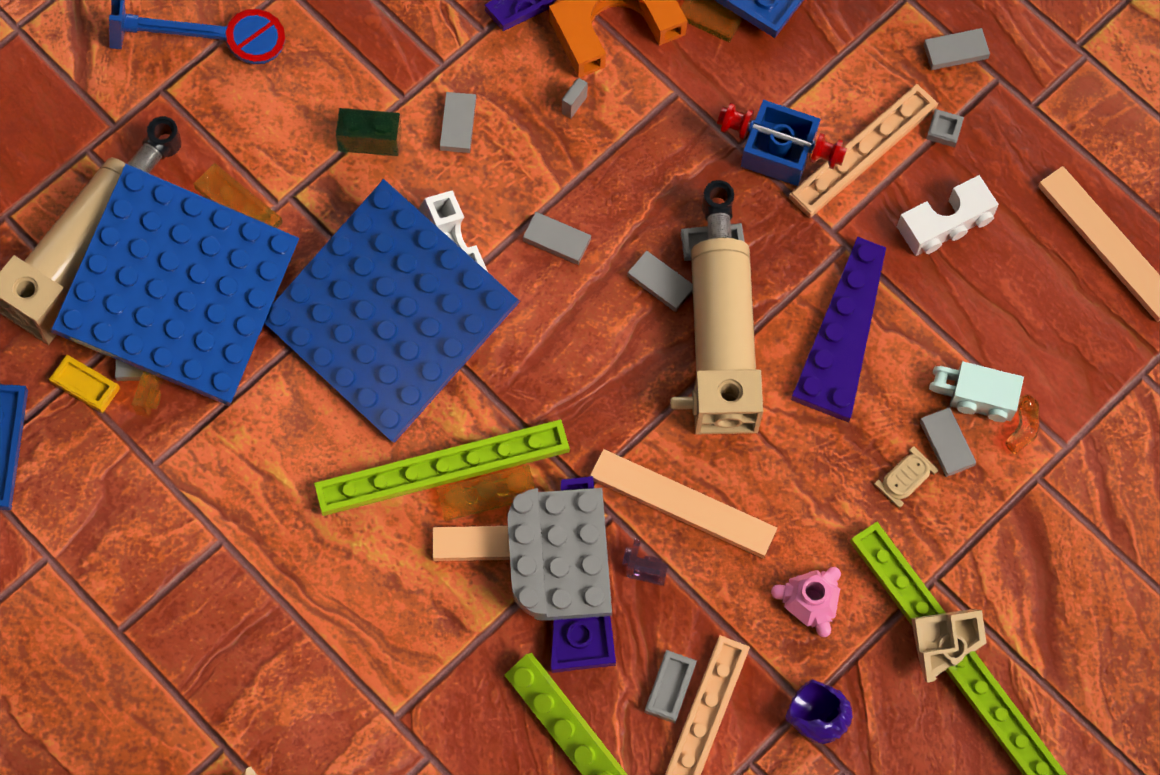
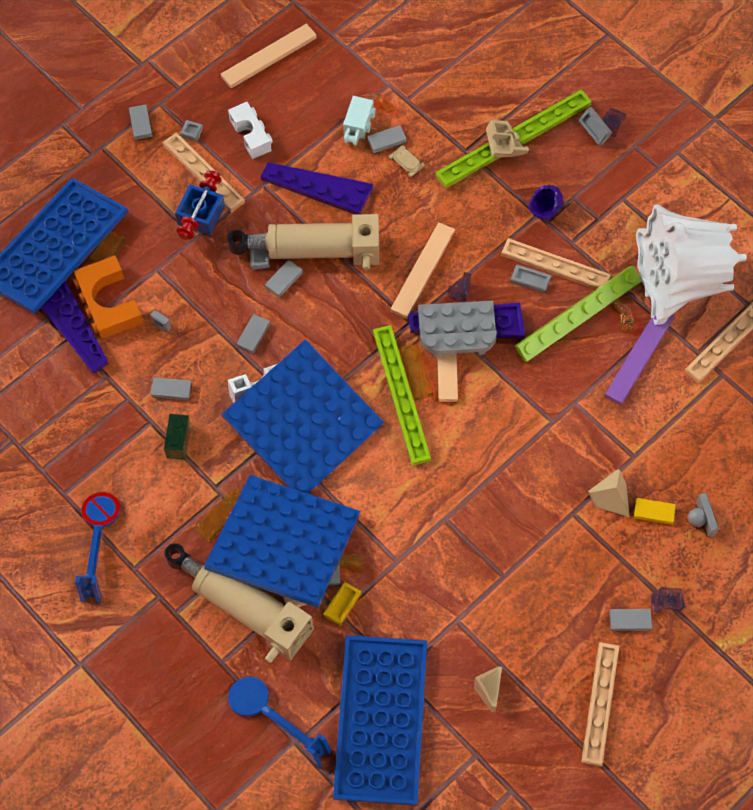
camera: 85 degrees left, 5 degrees down
bright pink rock [771,567,841,637] -> none

